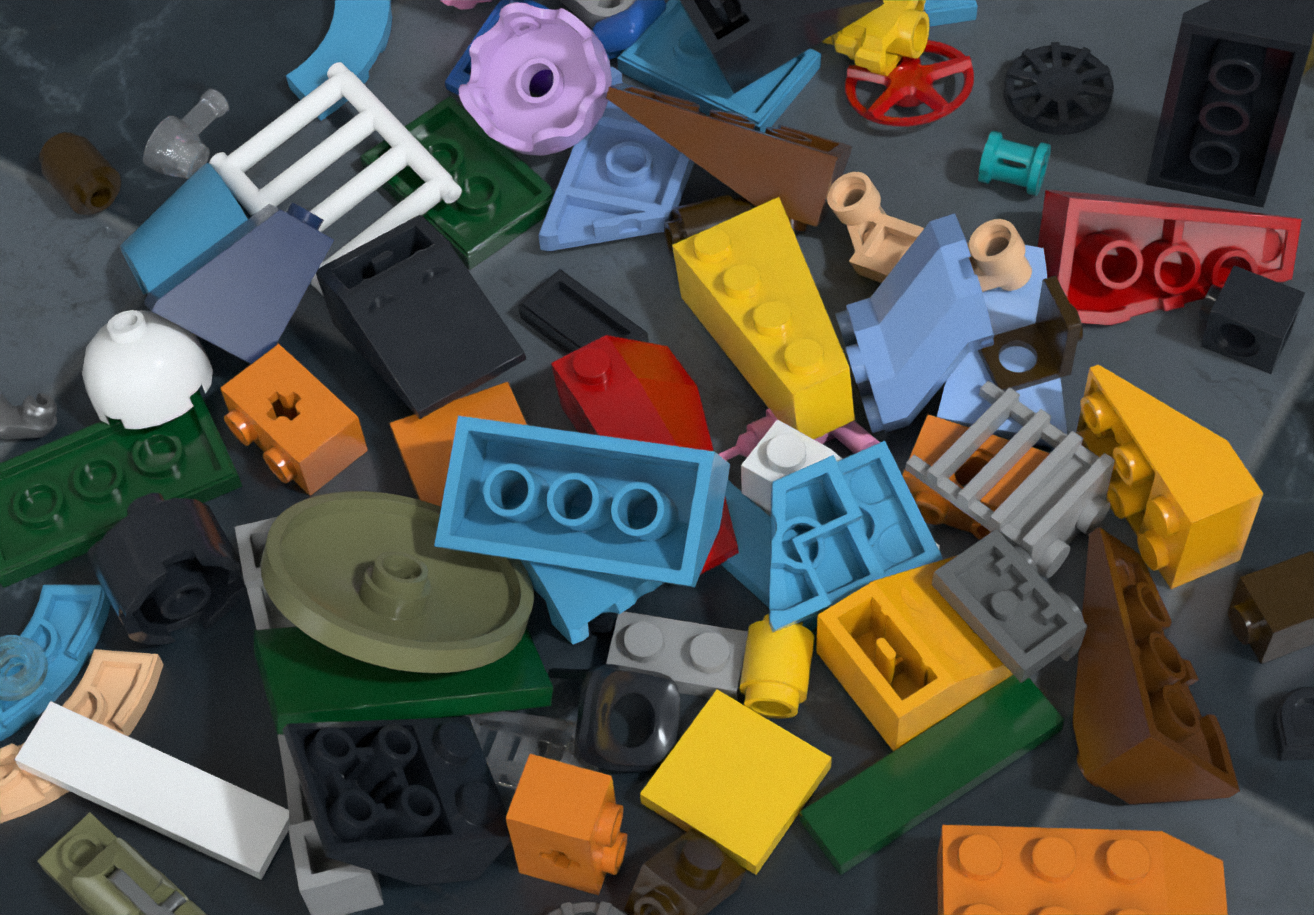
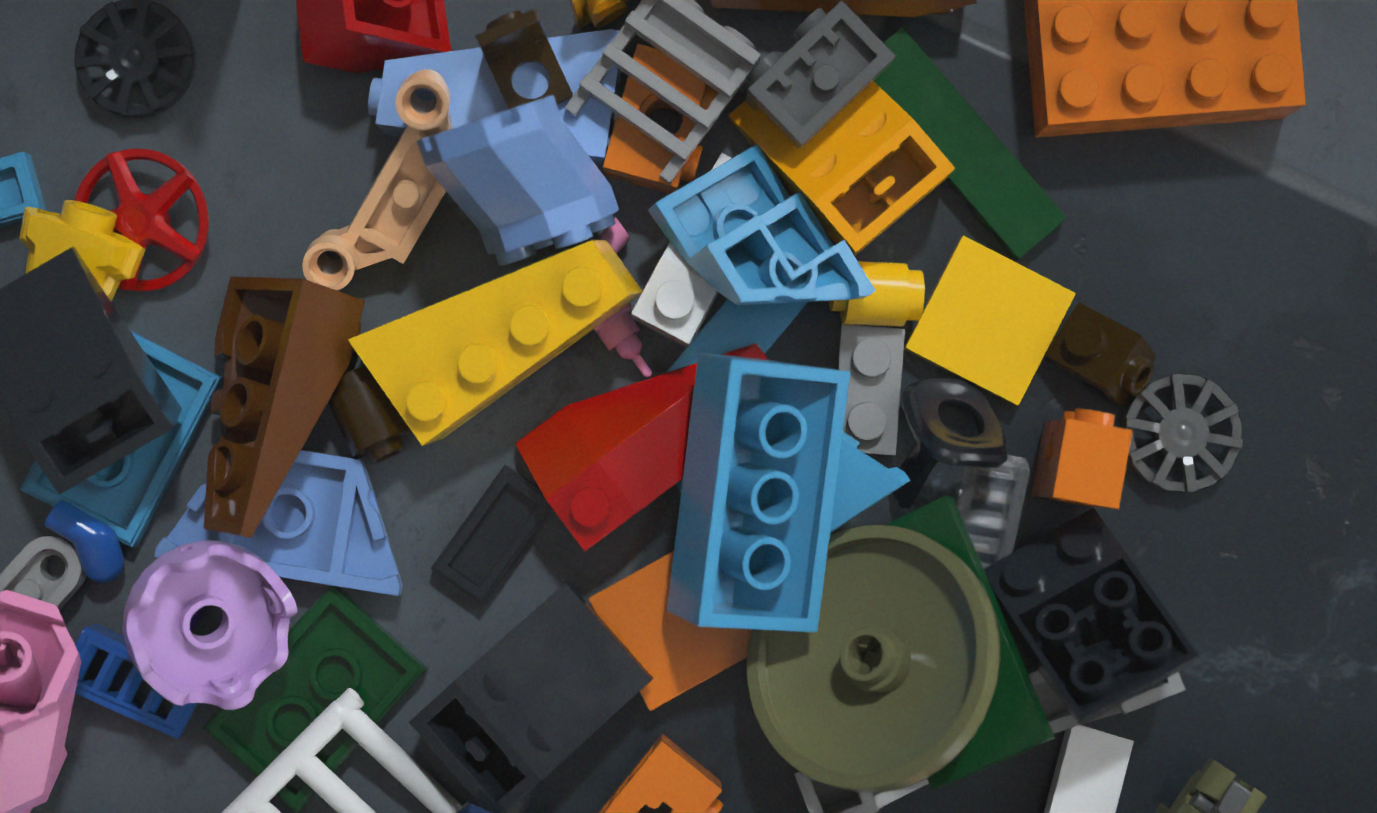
camera: 105 degrees left, 30 degrees up
teal bush [978,131,1051,196] -> none

